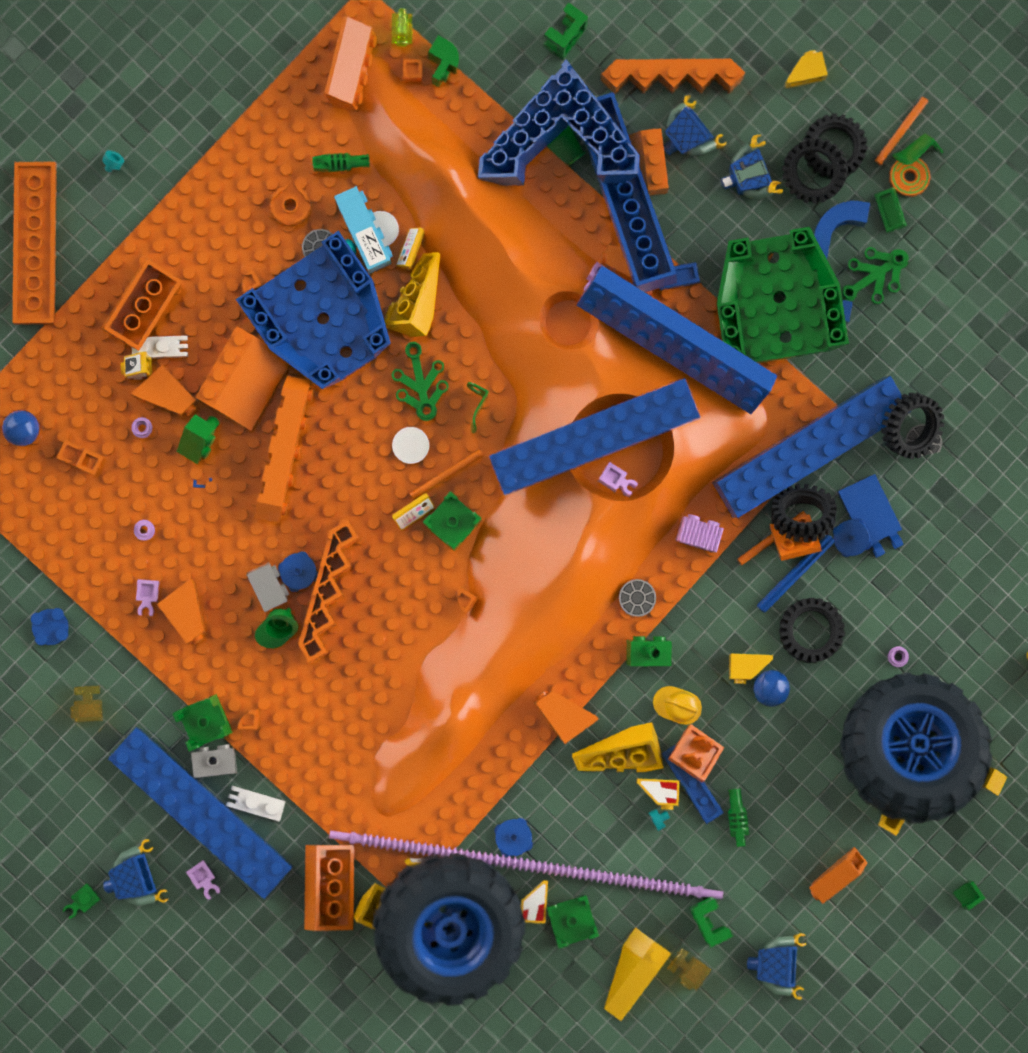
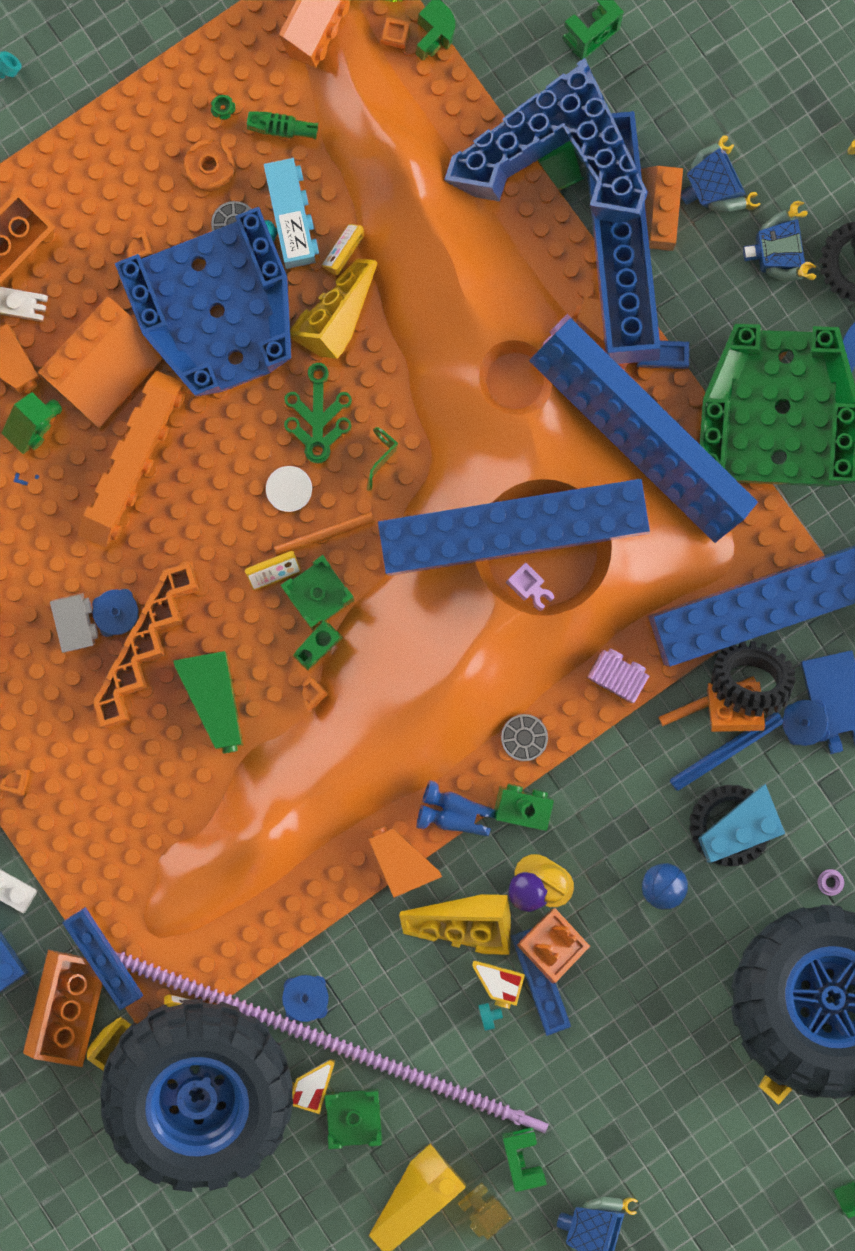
camera: 20 degrees right, 0 degrees up
green piece [255,607,298,649] -> none
white sticker [373,211,399,247] -> none
orange brick [601,59,745,94] -> none
green hinge [728,788,749,847] -> none
yellow slope [729,654,773,684] -> none
orange slope [809,847,868,904] -> none
none -> blue tile [62,907,143,1010]
none -> green slope [173,651,243,754]
none -> green plate [211,95,236,120]
none -> green leg [293,621,343,671]
none -> blue piece [416,780,496,836]
none -> dark purple hair [509,872,548,912]
none -> dark azure wedge [698,784,785,863]

